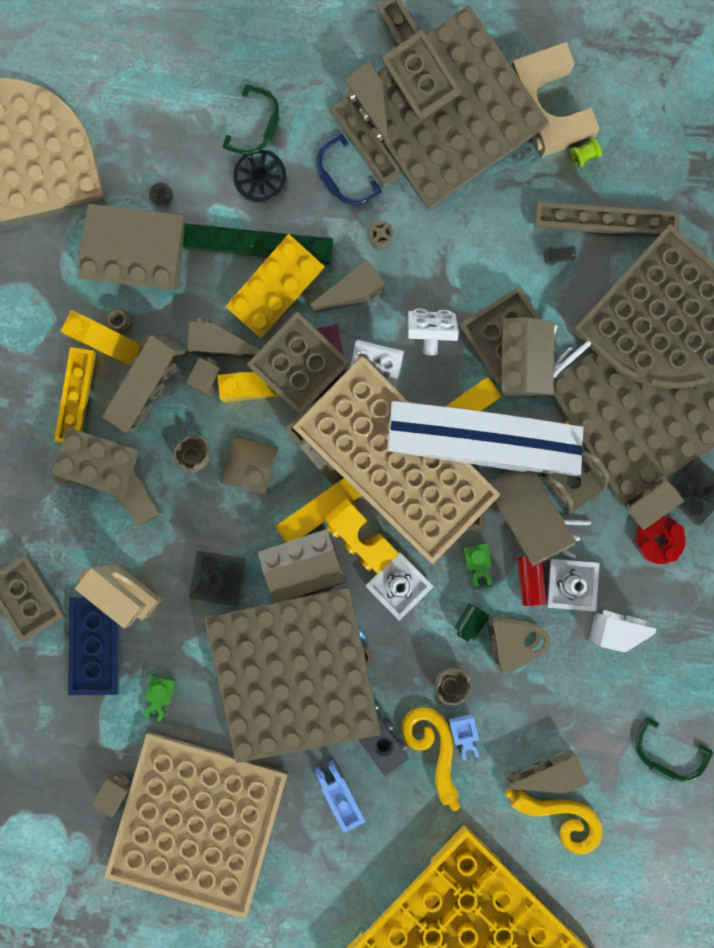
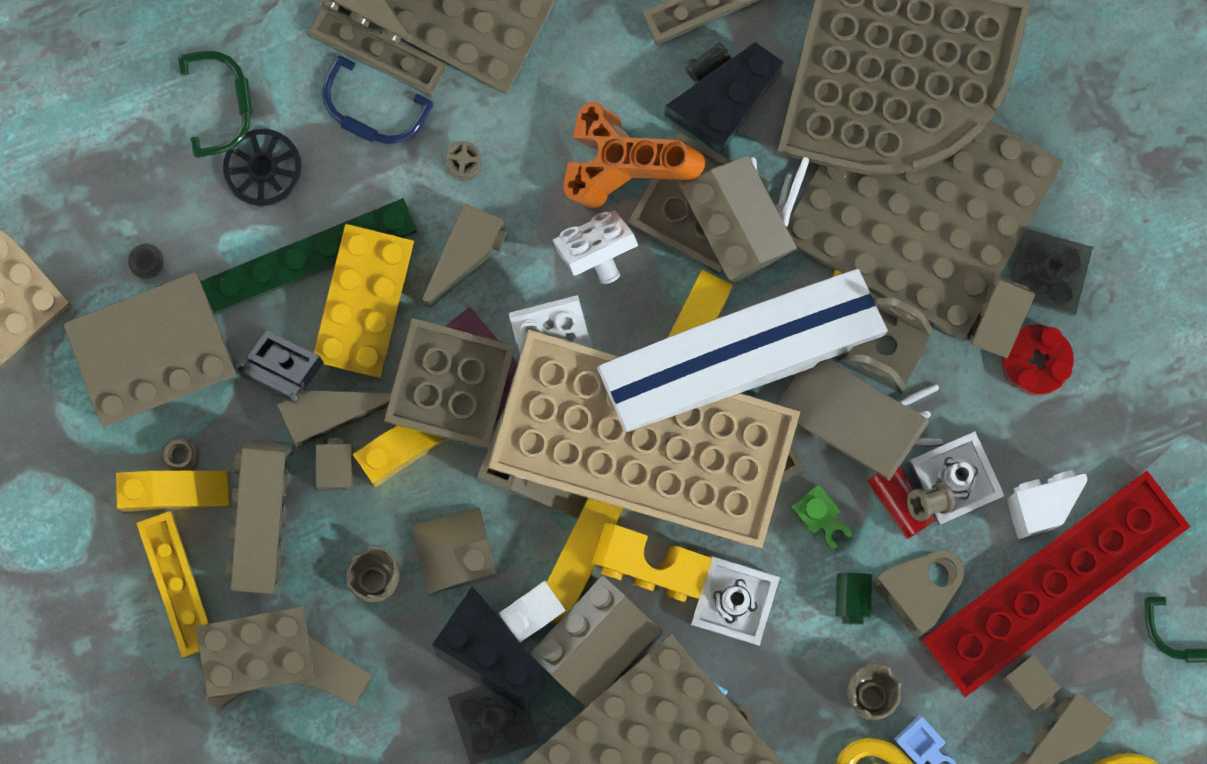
camera: 30 degrees left, 5 degrees down
none -> plate [237,330,324,403]
none -> black wedge [432,586,546,711]
none -> white arch [496,581,565,642]
none -> orange beam [564,102,705,209]
none -> black wedge [664,42,784,154]
none -> dark tan bush [907,482,955,521]
none -> red plate [920,470,1191,698]
none -> dark tan brick [1001,654,1061,712]

